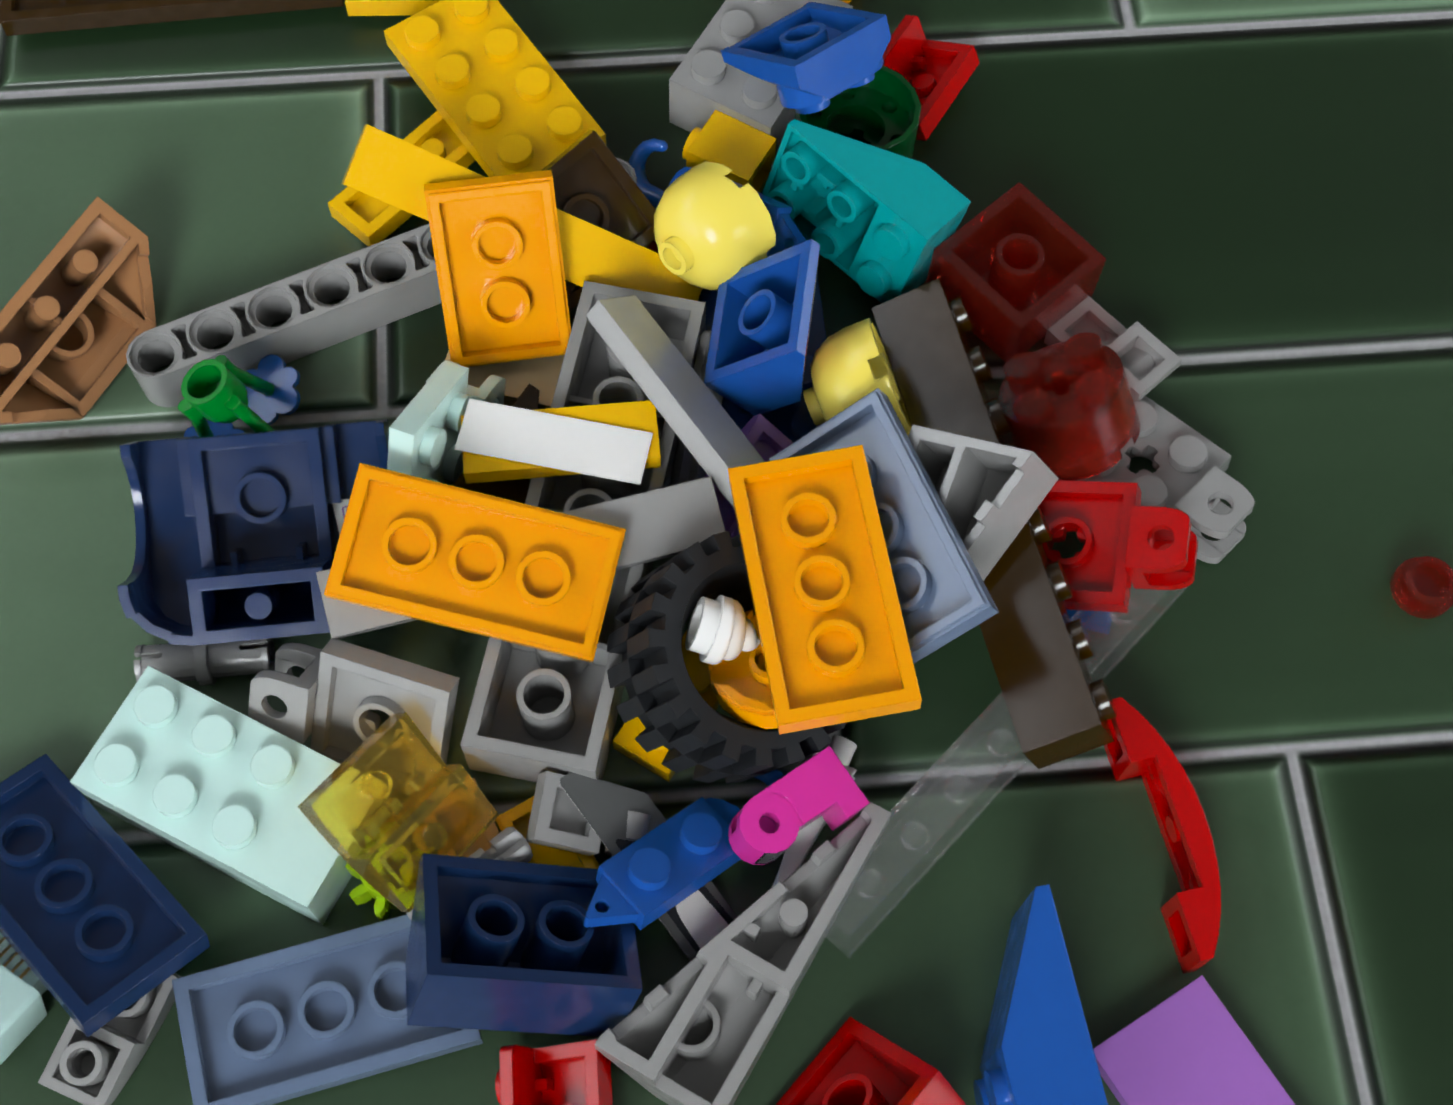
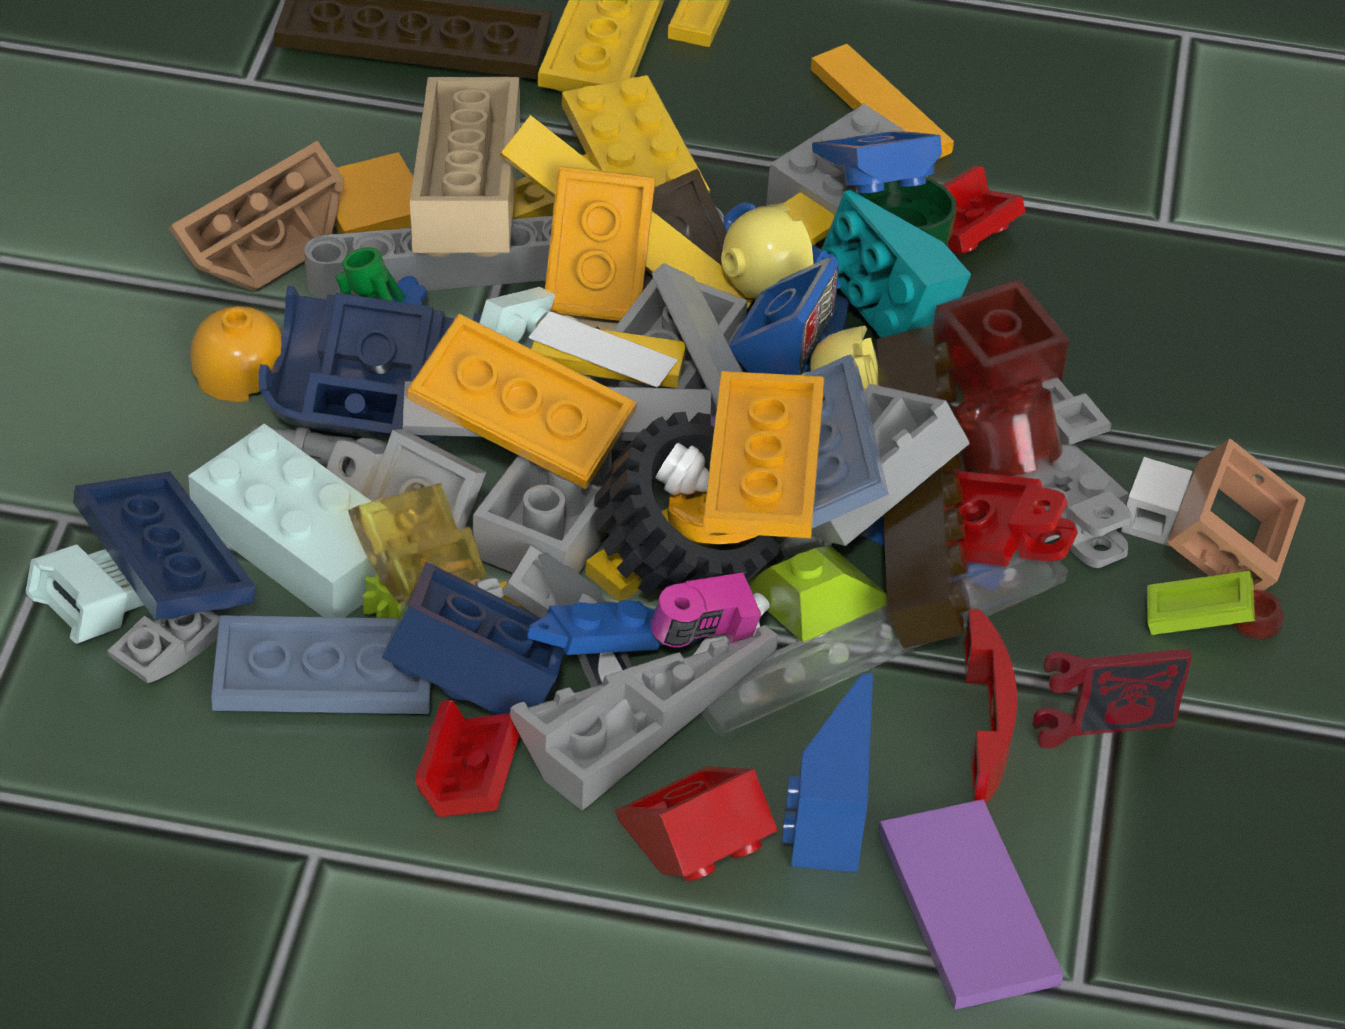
camera: 15 degrees right, 20 degrees down
none -> light orange cylinder [190,306,282,402]
none -> light orange tile [334,152,413,234]
none -> tan brick [410,77,521,257]
none -> lime slope [748,546,887,643]
none -> dark red flag [1032,648,1192,749]
none -> white brick [1121,457,1193,546]
none -> lime tile [1147,570,1255,635]
none -> nougat window [1167,438,1306,597]

